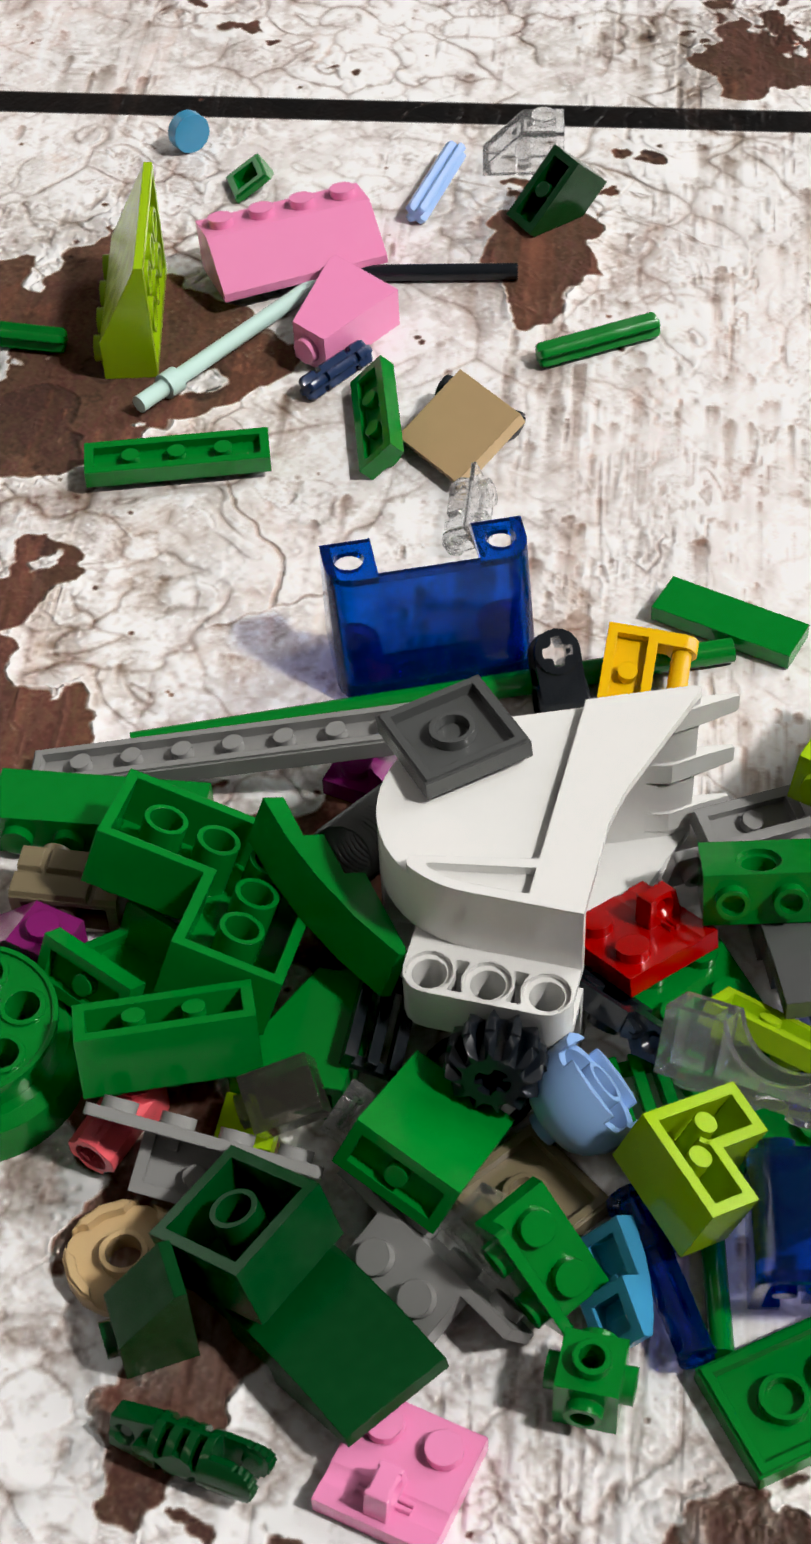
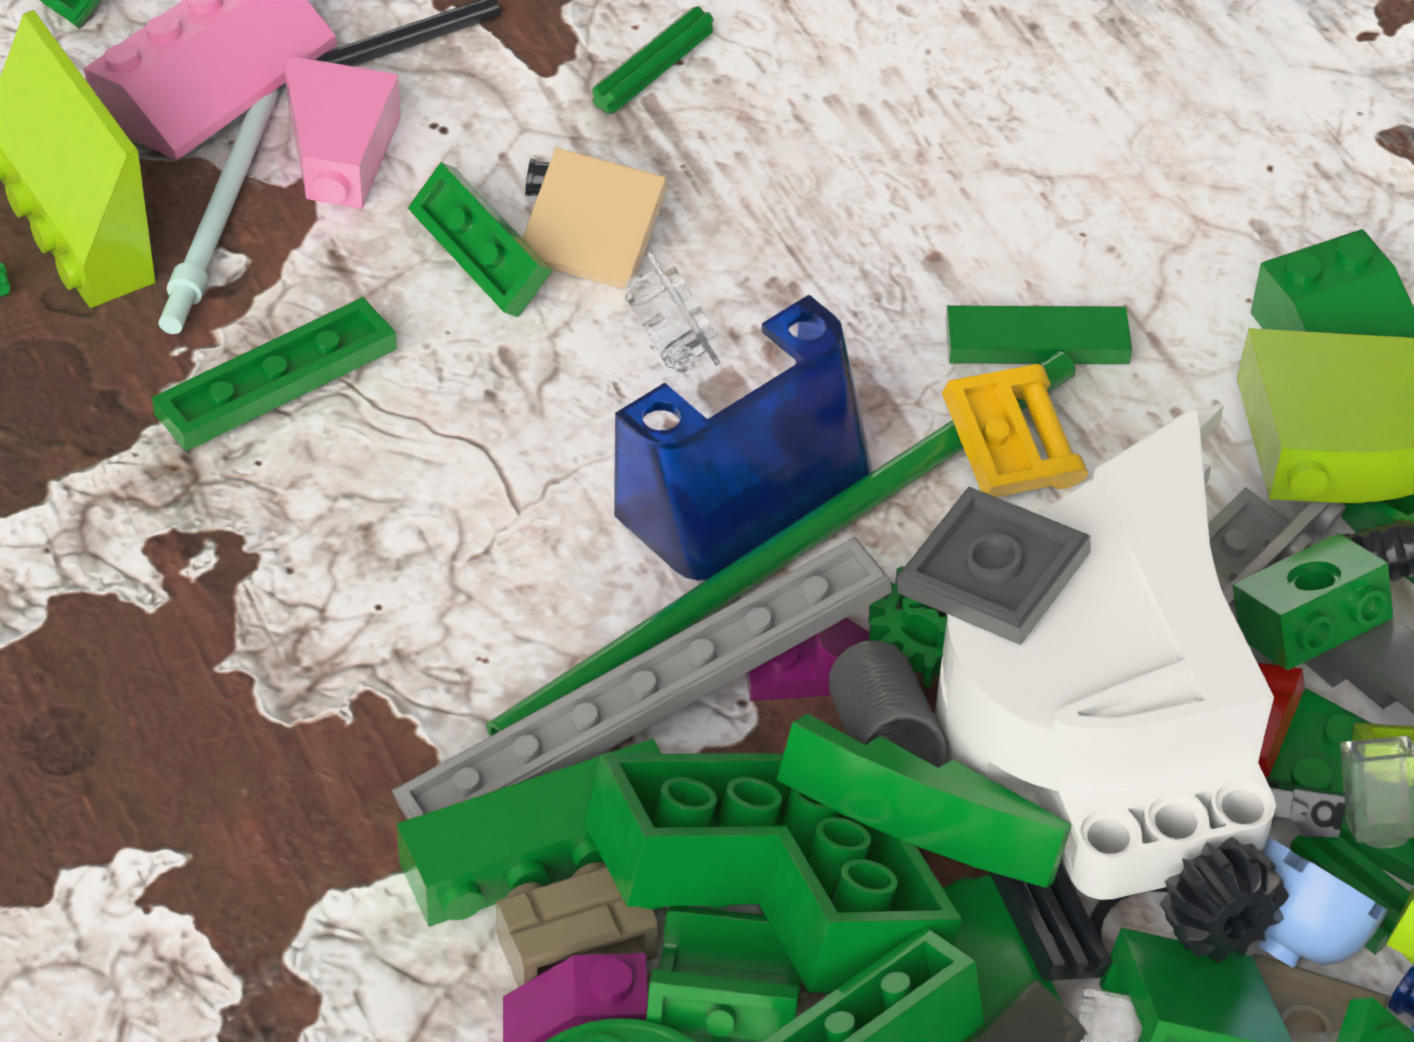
camera: 35 degrees left, 0 degrees up
dark blue axle [298,340,373,401] -> none
black piece [527,628,591,714] -> none

